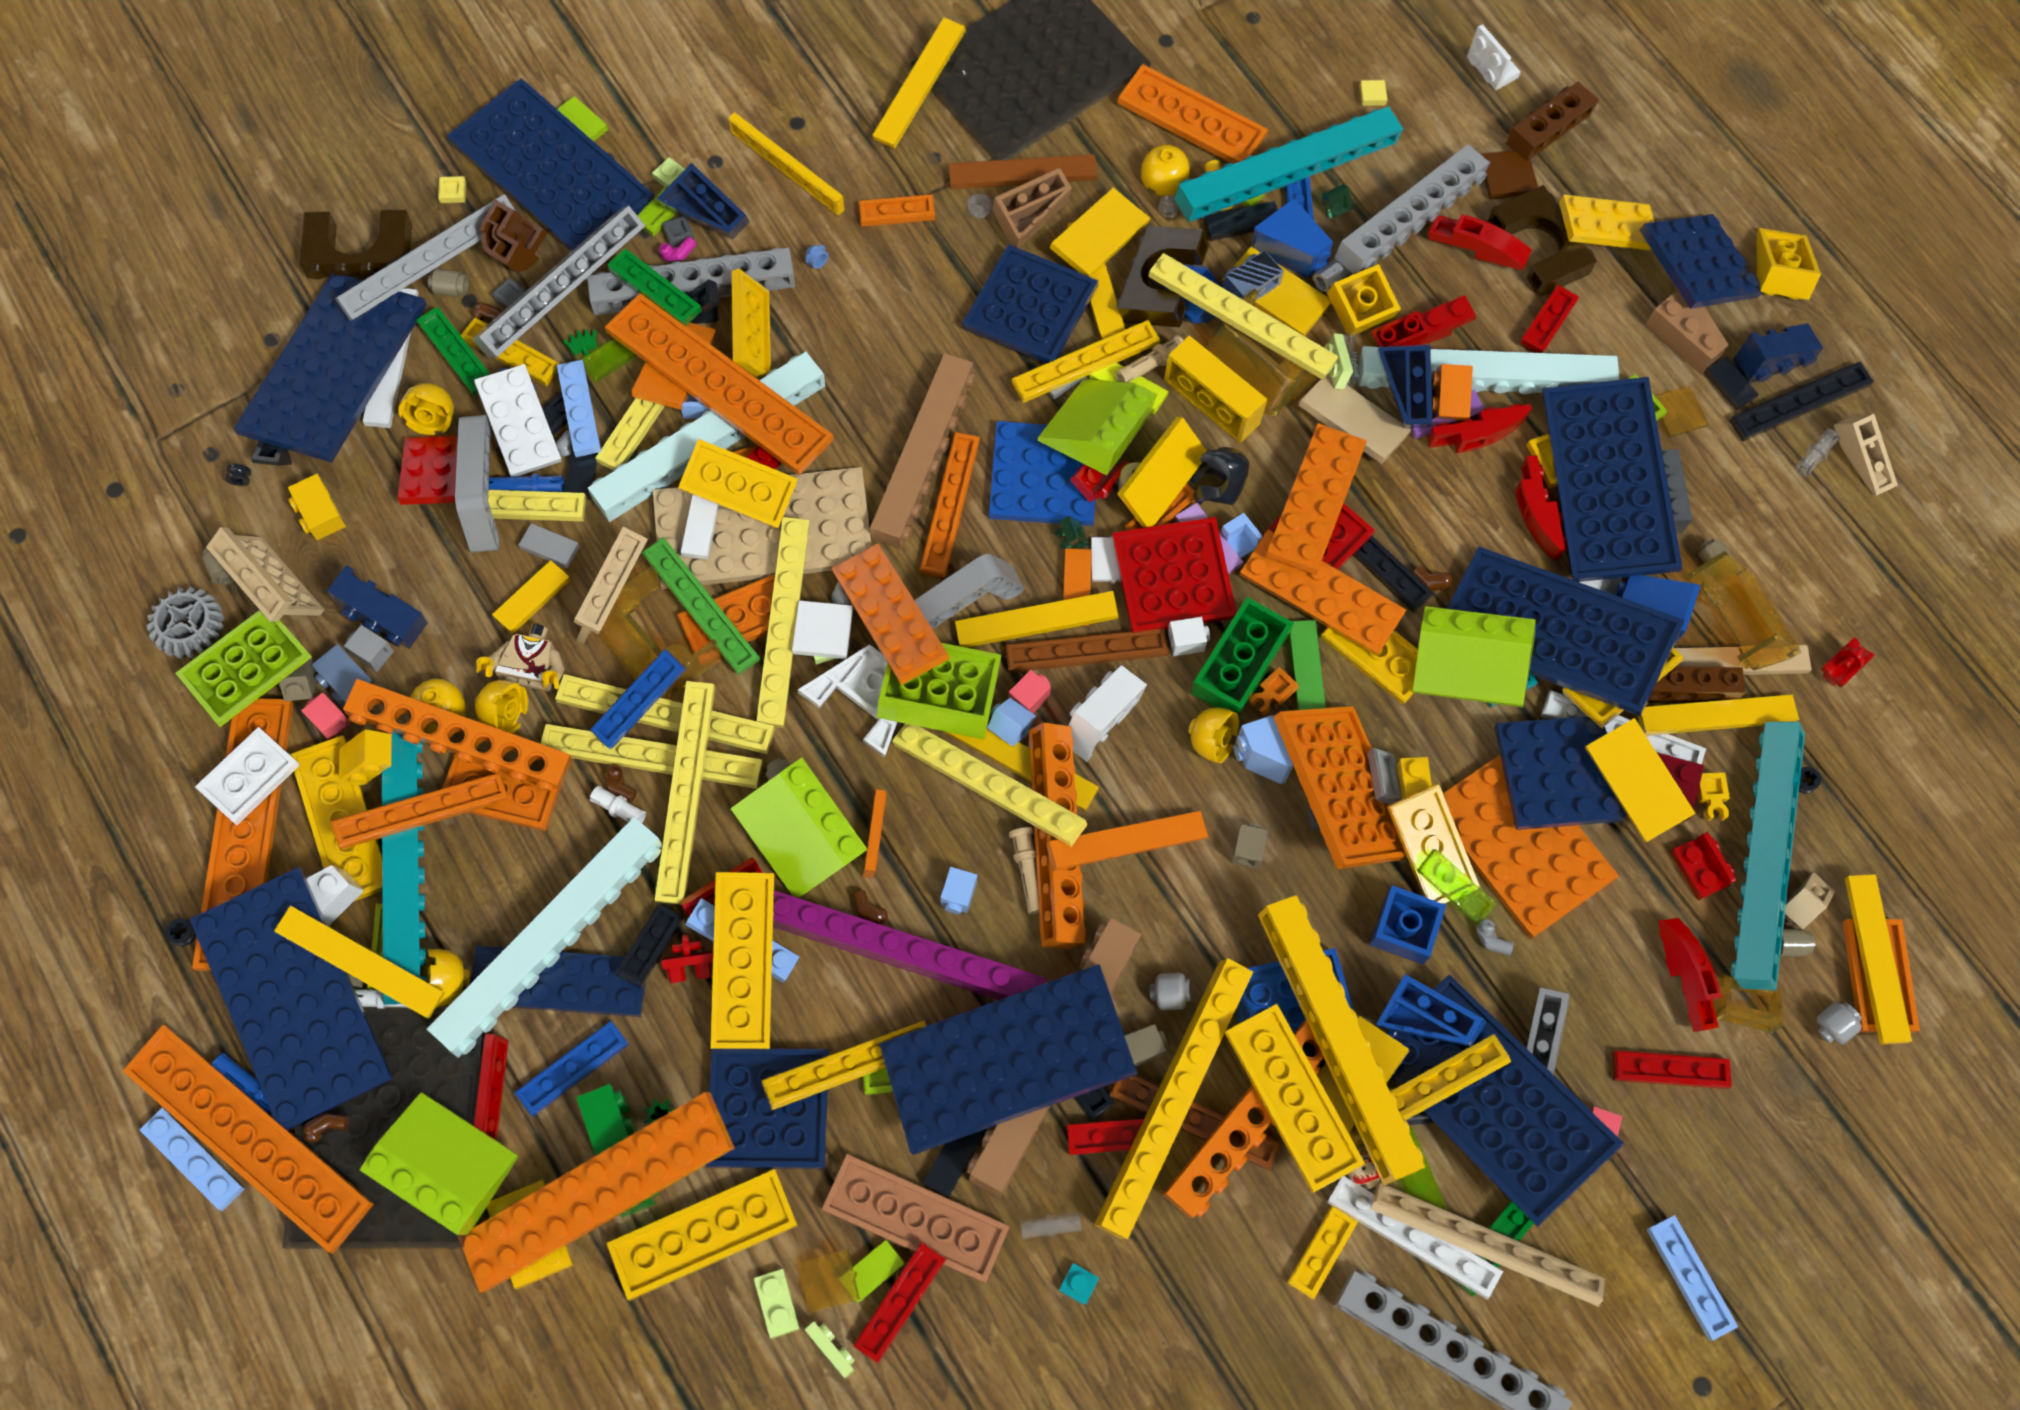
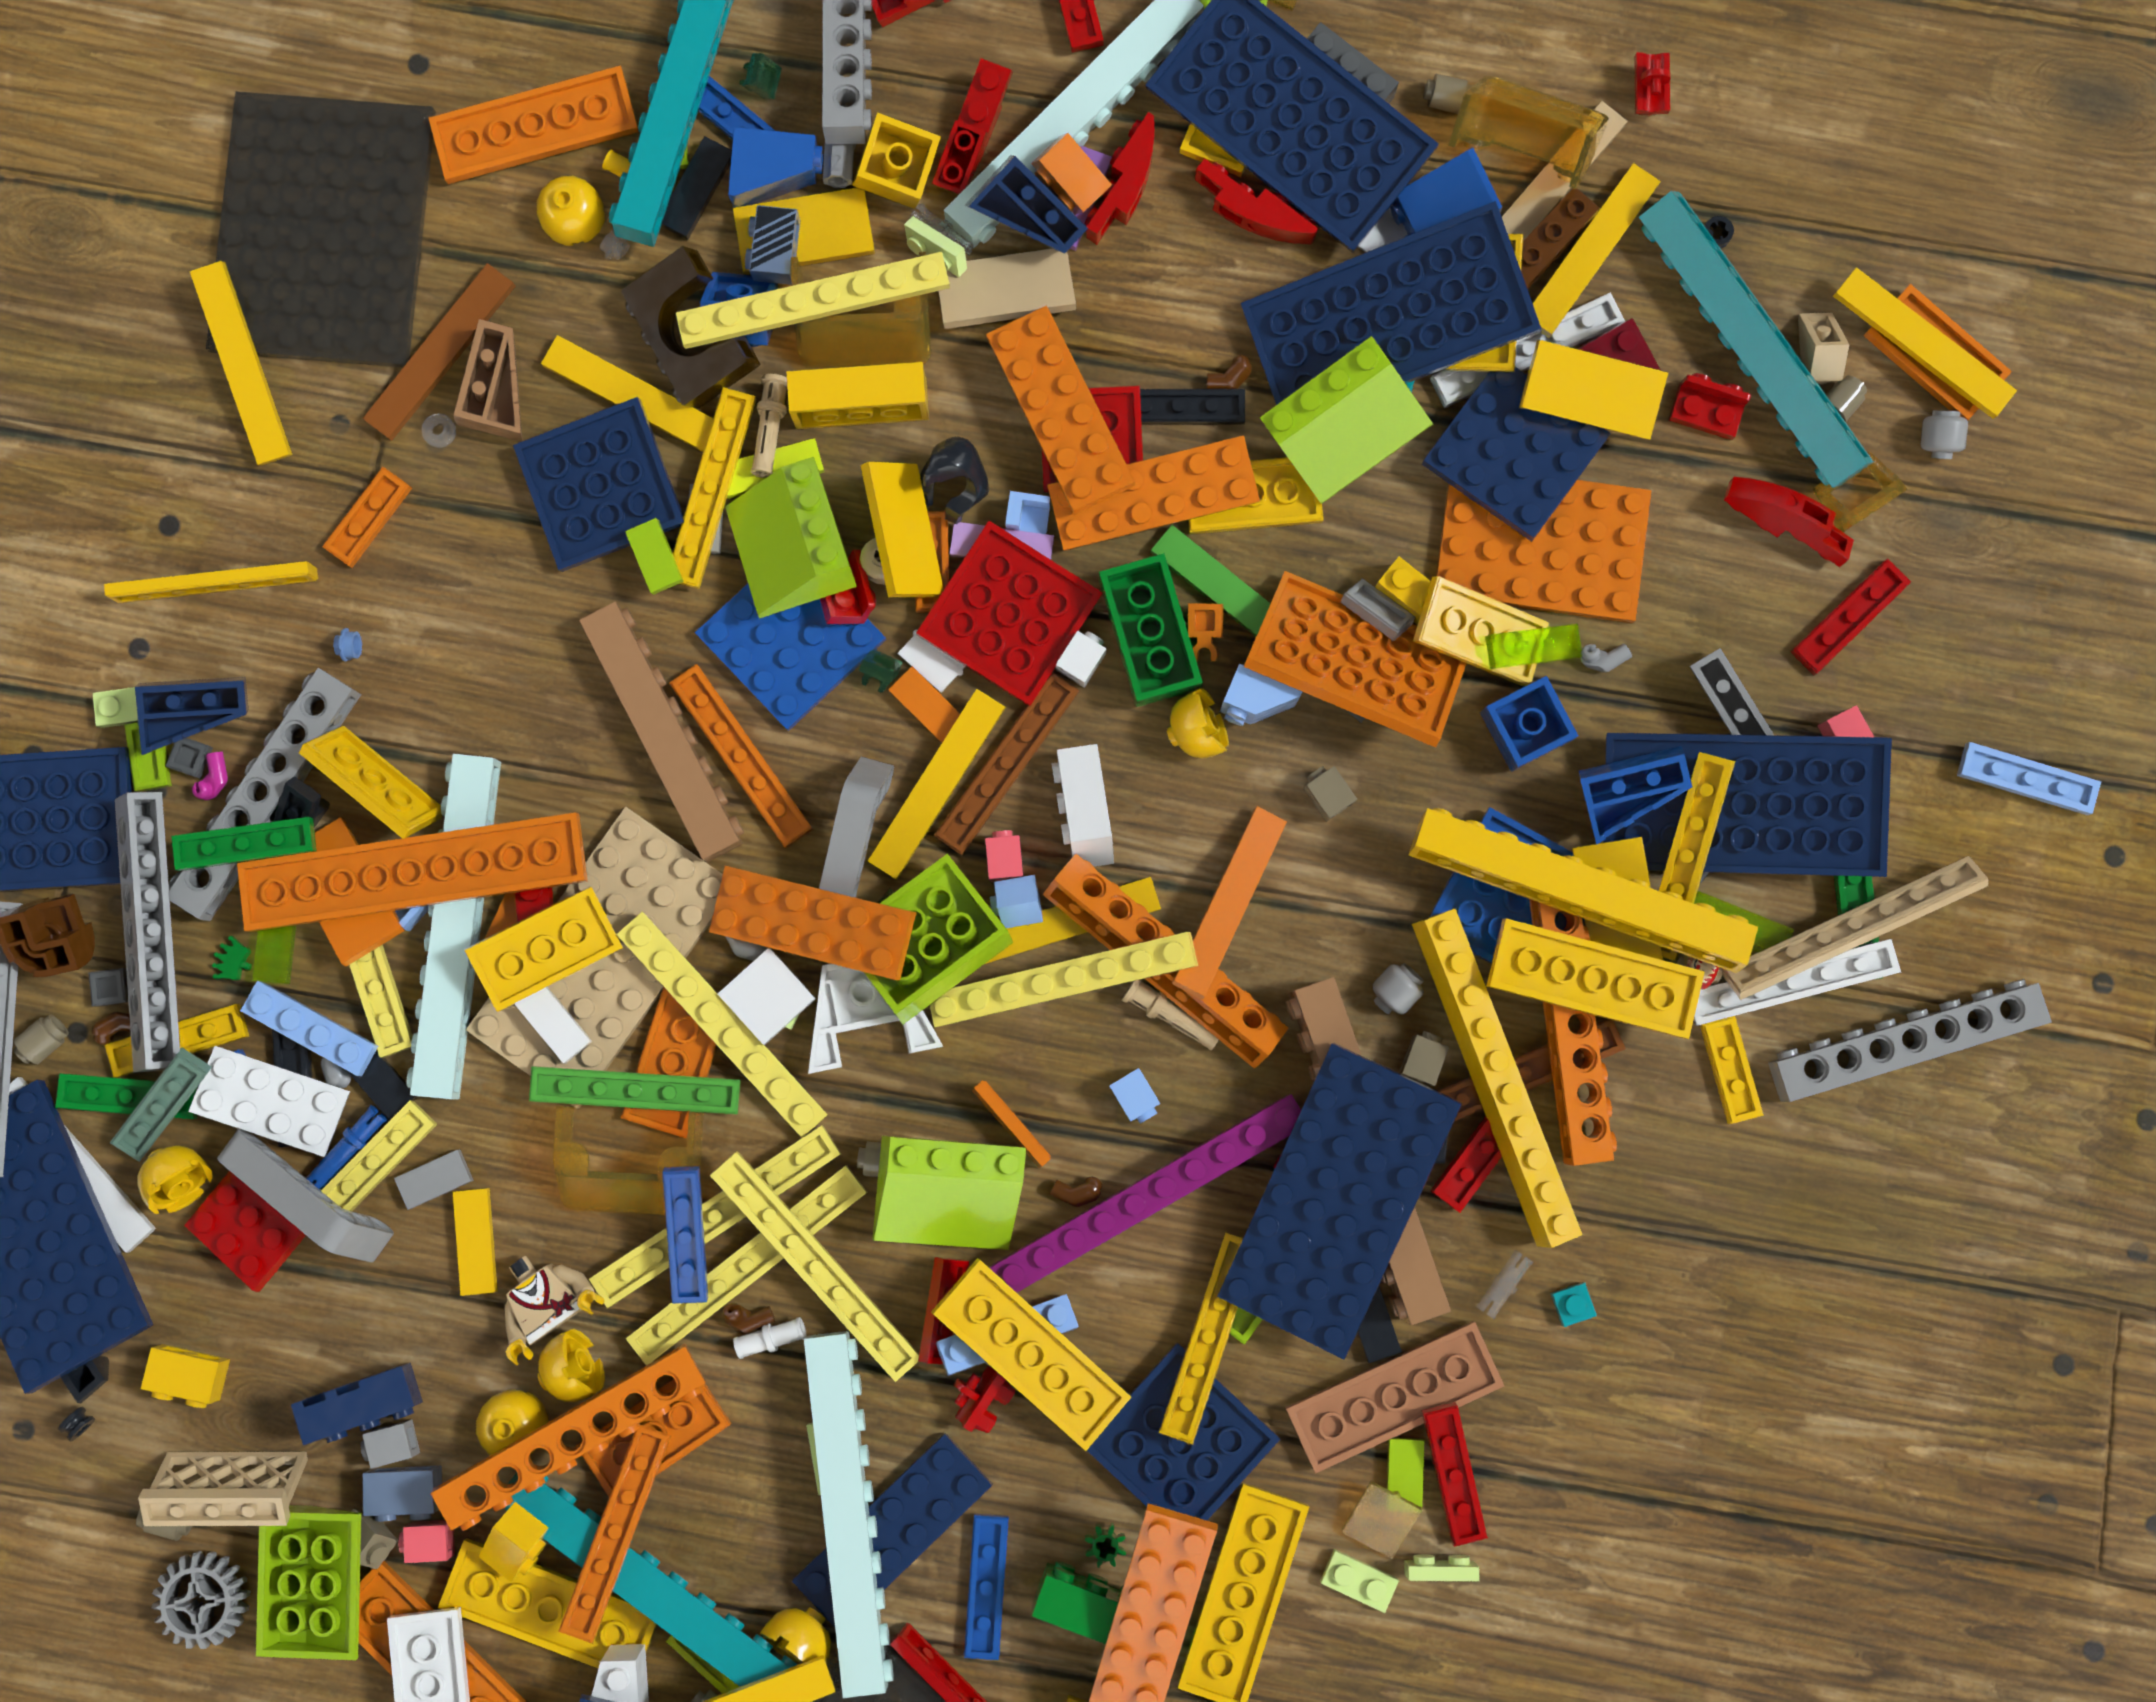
camera: 45 degrees left, 15 degrees up
tan fence [574,527,648,644] -> none
black tile [616,904,683,989] -> none
yellow tile [1050,188,1151,277] -> none
yellow plate [1697,772,1730,821] -> none
none -> sand green tile [110,1048,212,1162]
none -> lime tile [625,518,684,595]

